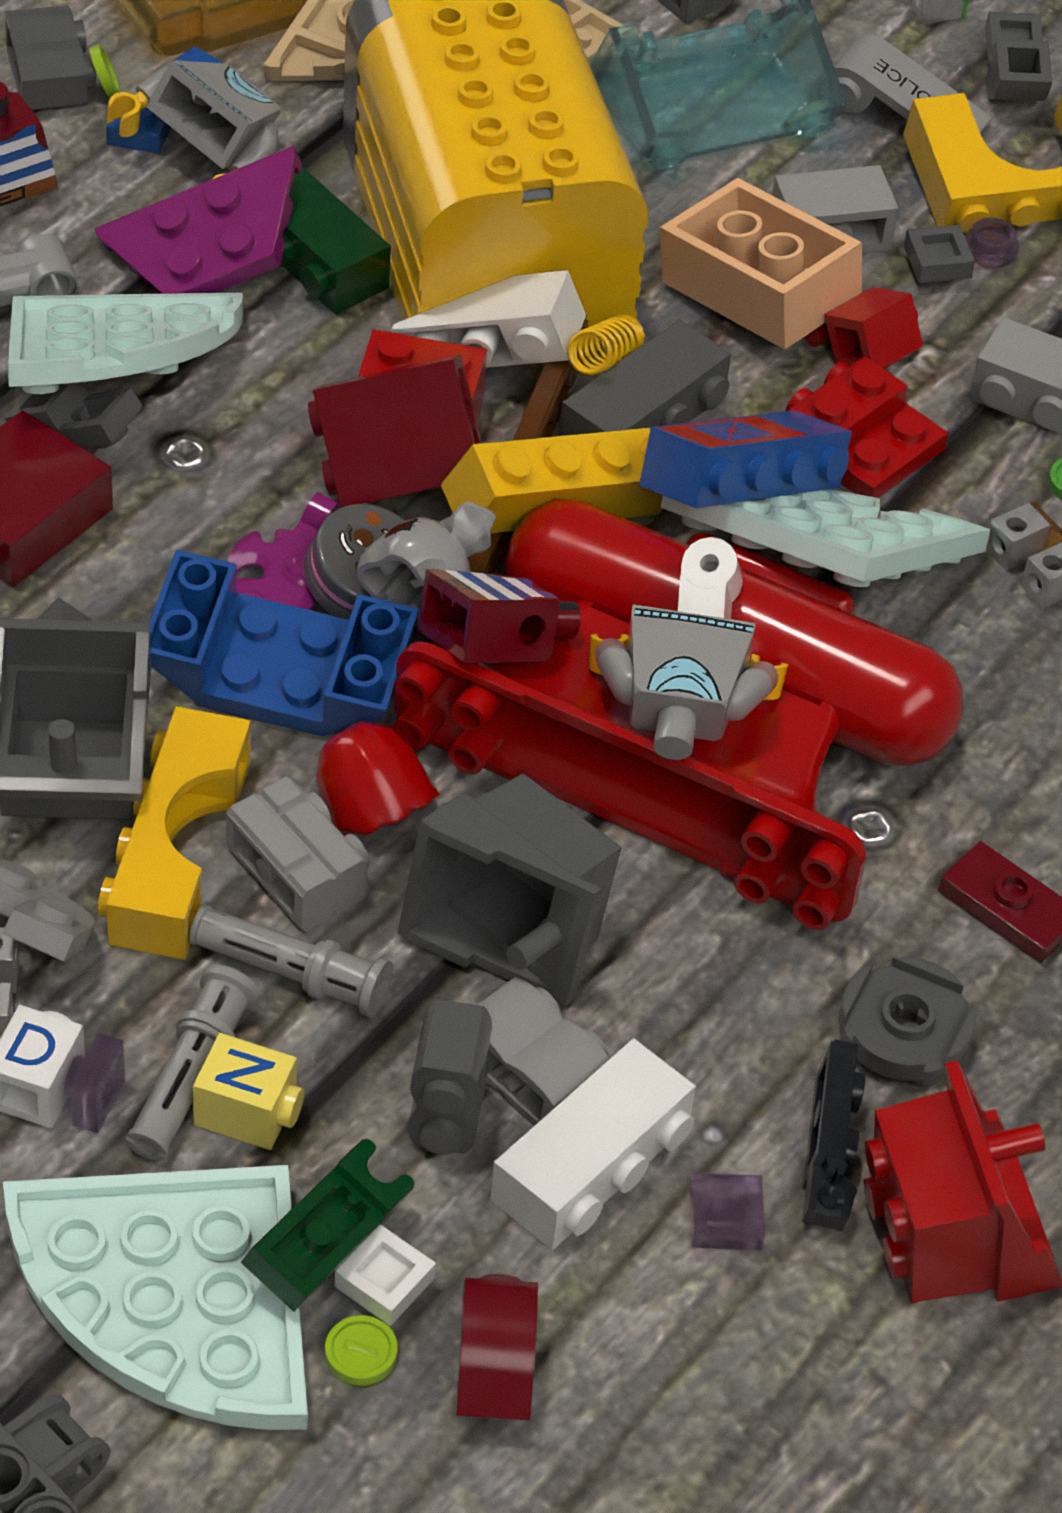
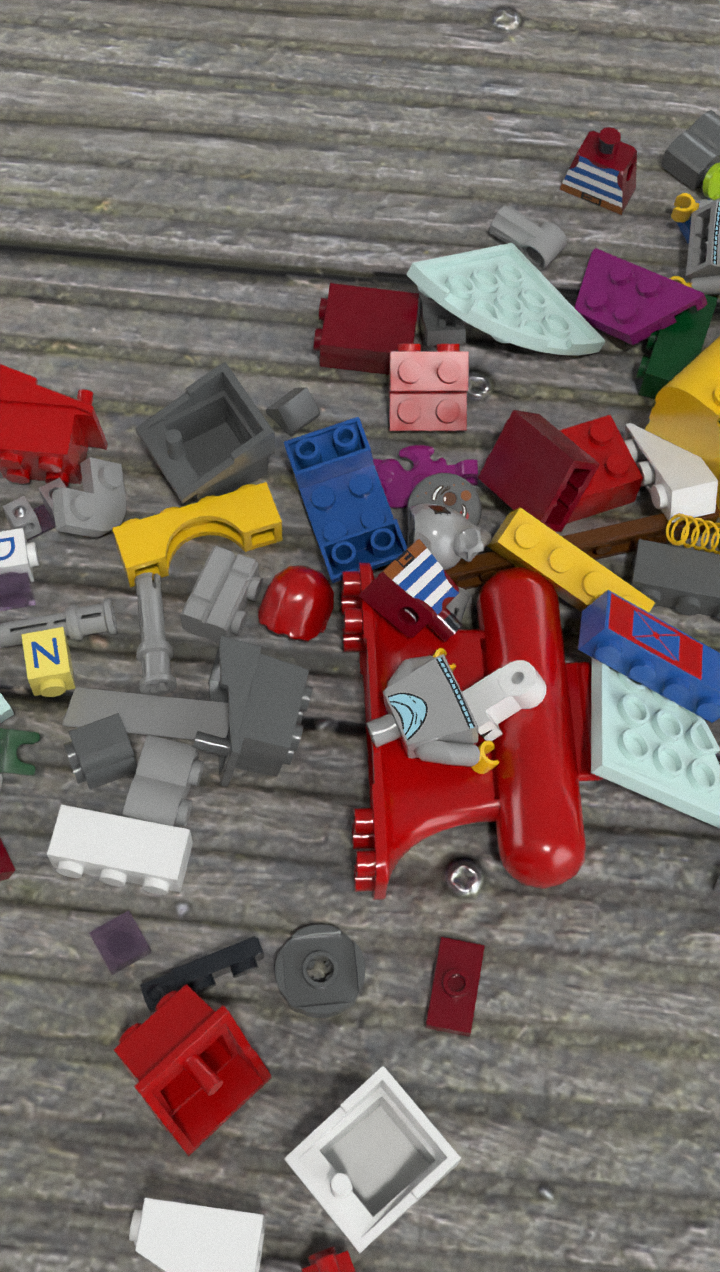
camera: 60 degrees right, 15 degrees up
none -> light grey sticker [62,687,230,740]
none -> plate [389,344,469,431]

